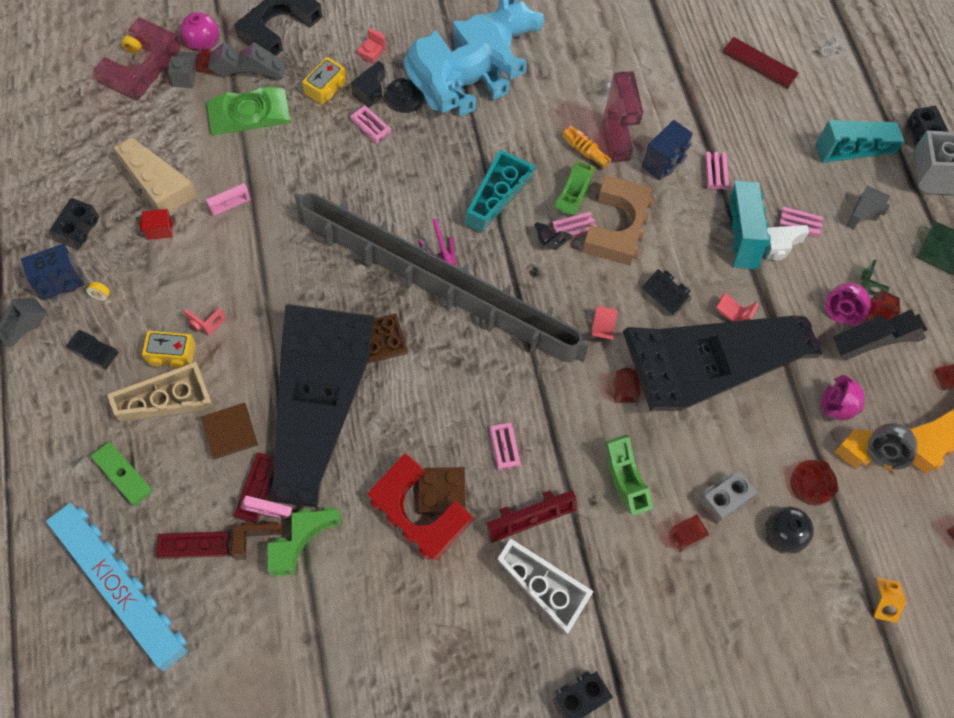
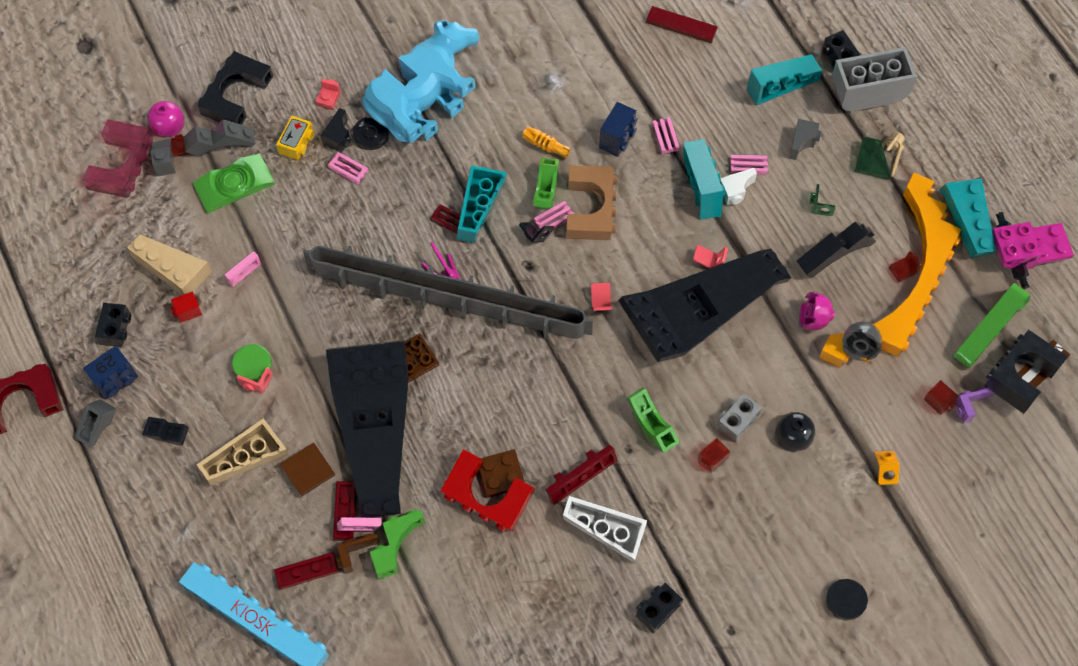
camera: 10 degrees left, 0 degrees up
tile [86,282,110,301] -> none
bright green tile [91,441,153,507] -> none
yellow tile [121,36,142,54] -> none
brick [142,331,196,369] -> none
bright pink tile [489,422,521,471] -> none
clear pink arch [602,71,644,163] -> none
clear red brick [613,368,640,403] -> none
black bracket [641,269,692,316] -> none
clear red tile [790,460,839,506] -> none
dark pink cylinder [825,282,871,326] -> none
clear red brick [865,289,900,321] -> none
none -> bright green tile [232,344,272,383]
none -> dark red tile [431,204,461,234]

